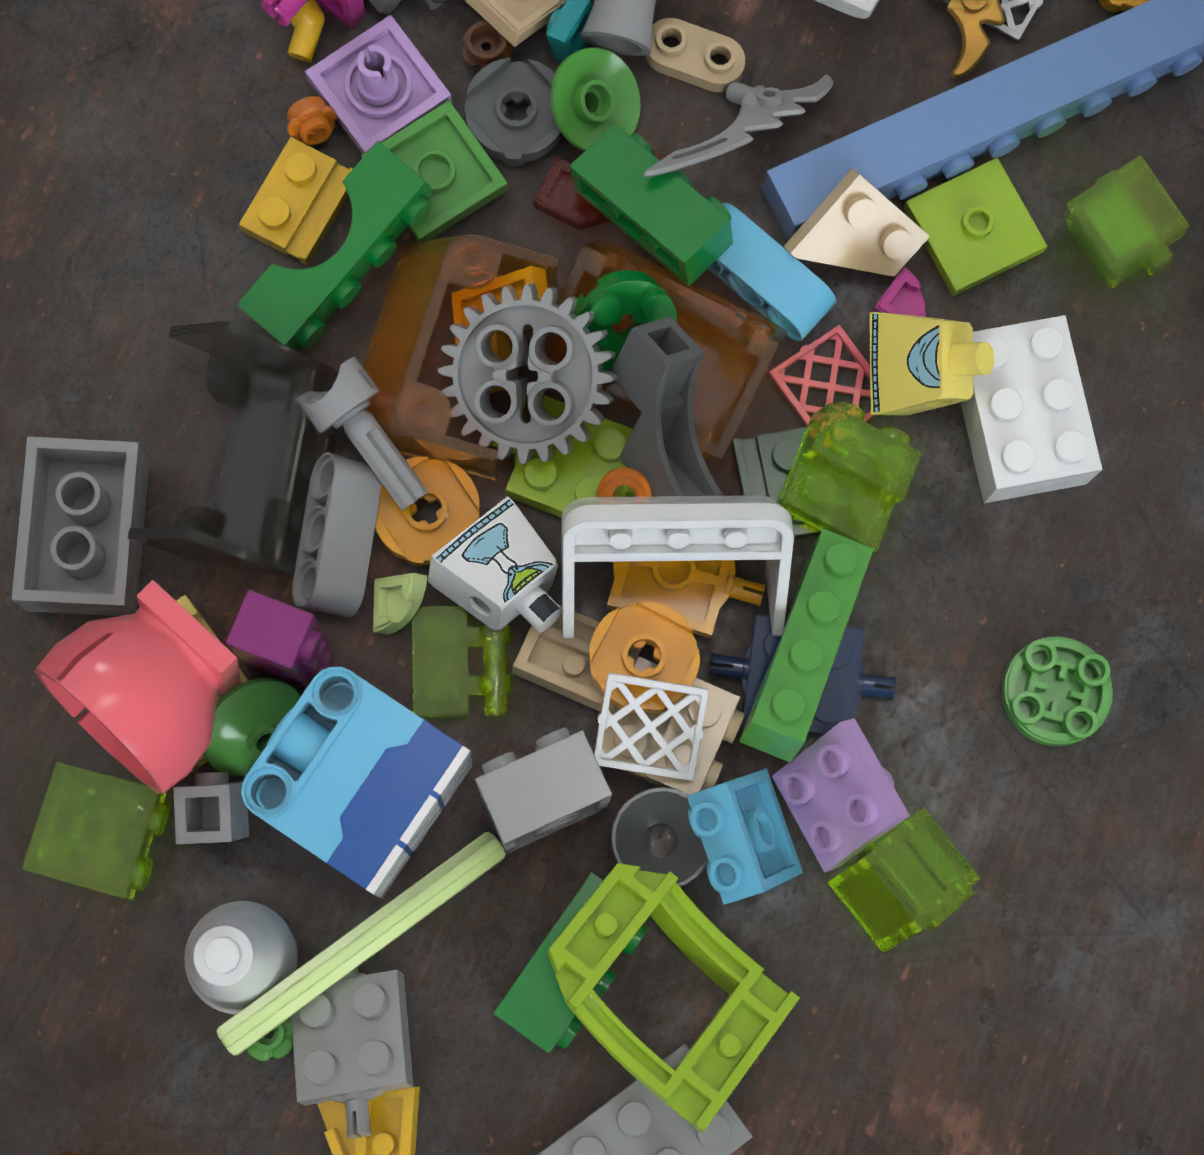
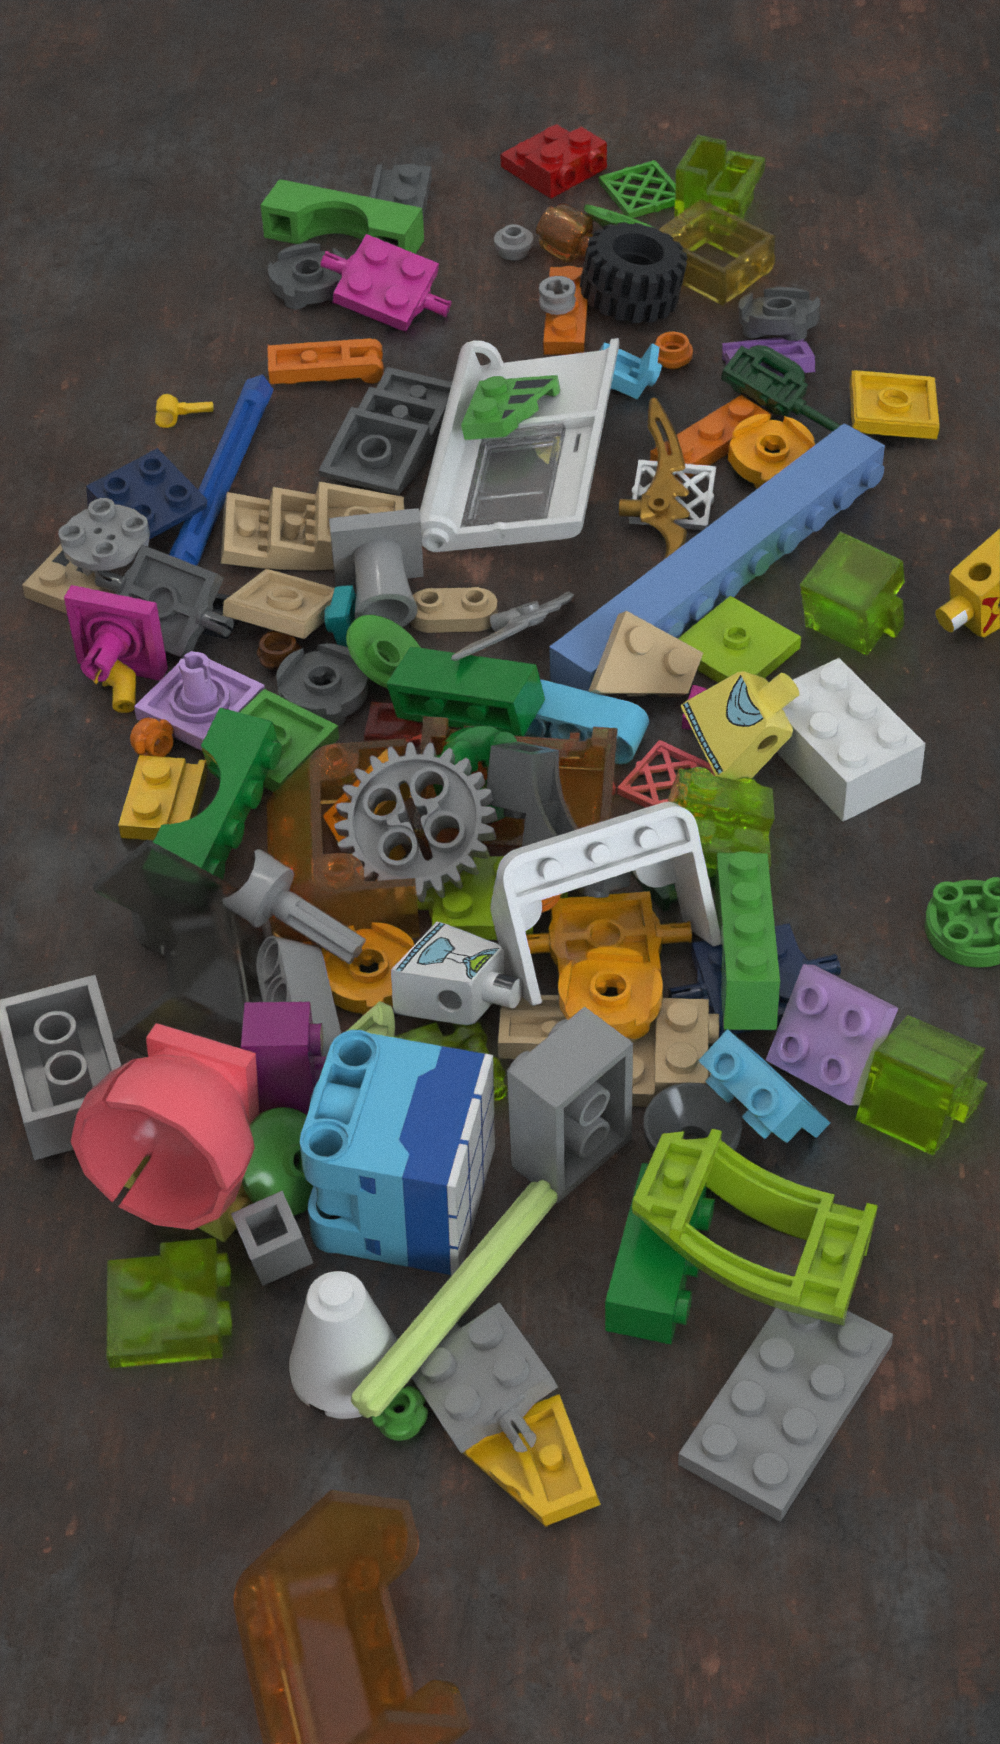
camera: 10 degrees left, 30 degrees down
white window [594,672,709,781] -> none

